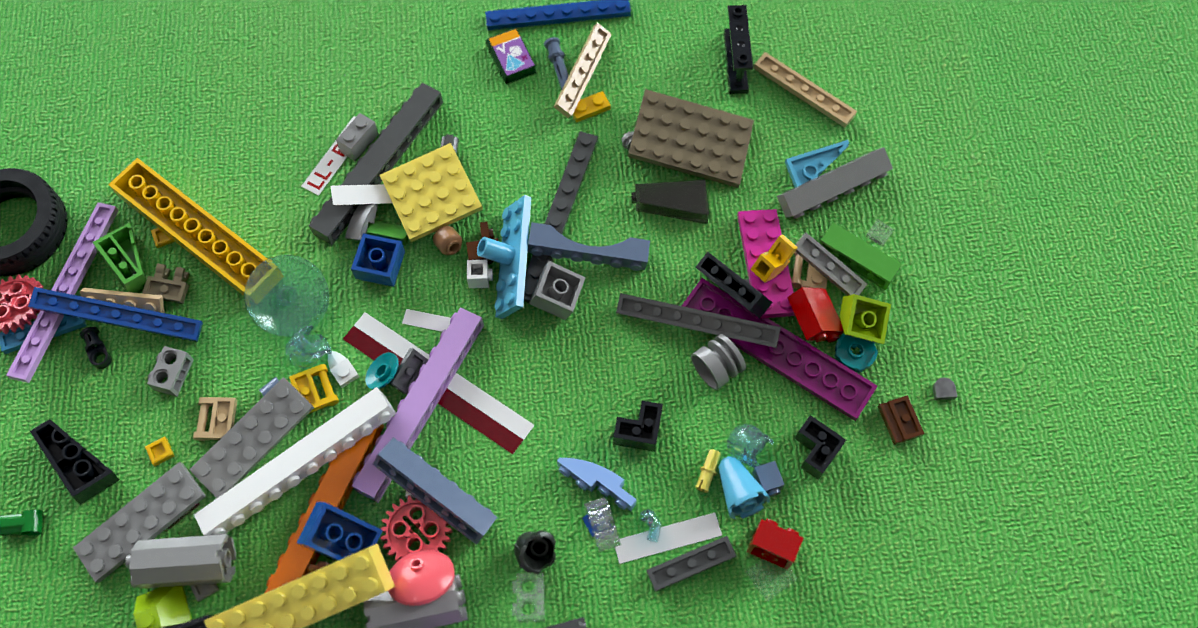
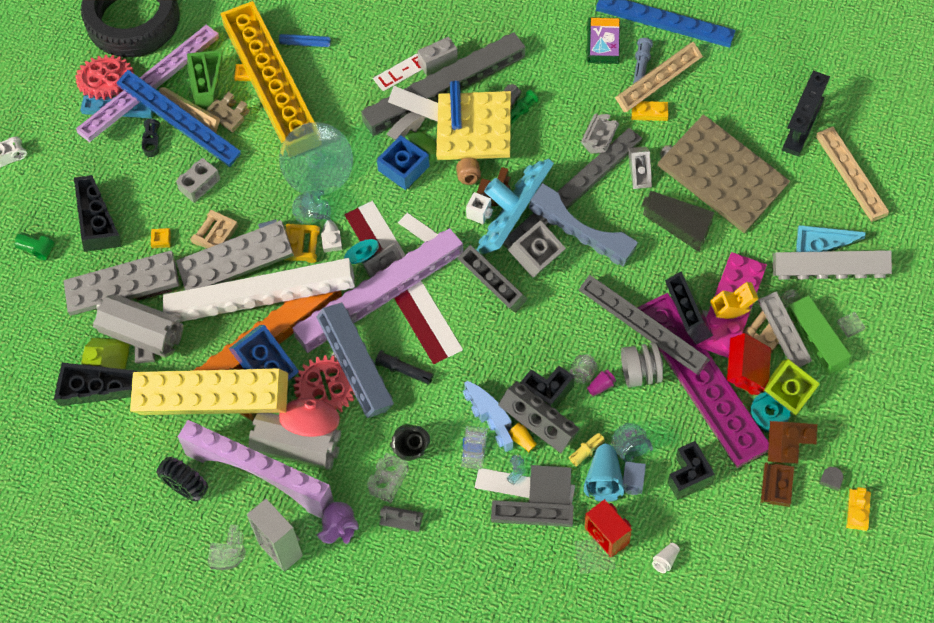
camera: 30 degrees right, 5 degrees down
none -> blue axle [279,34,331,47]
none -> black pin [375,350,434,385]
none -> blue axle [450,80,462,130]
none -> dark grey brick [457,245,528,313]
none -> dark grey brick [498,381,580,453]
none -> yellow cone [508,423,537,452]
none -> green pin [511,90,539,125]
none -> dark grey tile [529,465,571,505]
none -> clear head [569,354,598,384]
none -> light grey hinge [581,114,619,154]
none -> magenta cone [587,369,616,397]
none -> light grey slope [628,147,652,189]
none -> white cone [652,543,680,573]
none -> reddish brown brick [768,421,818,464]
none -> clear tile [780,290,800,307]
none -> yellow plate [846,487,871,531]

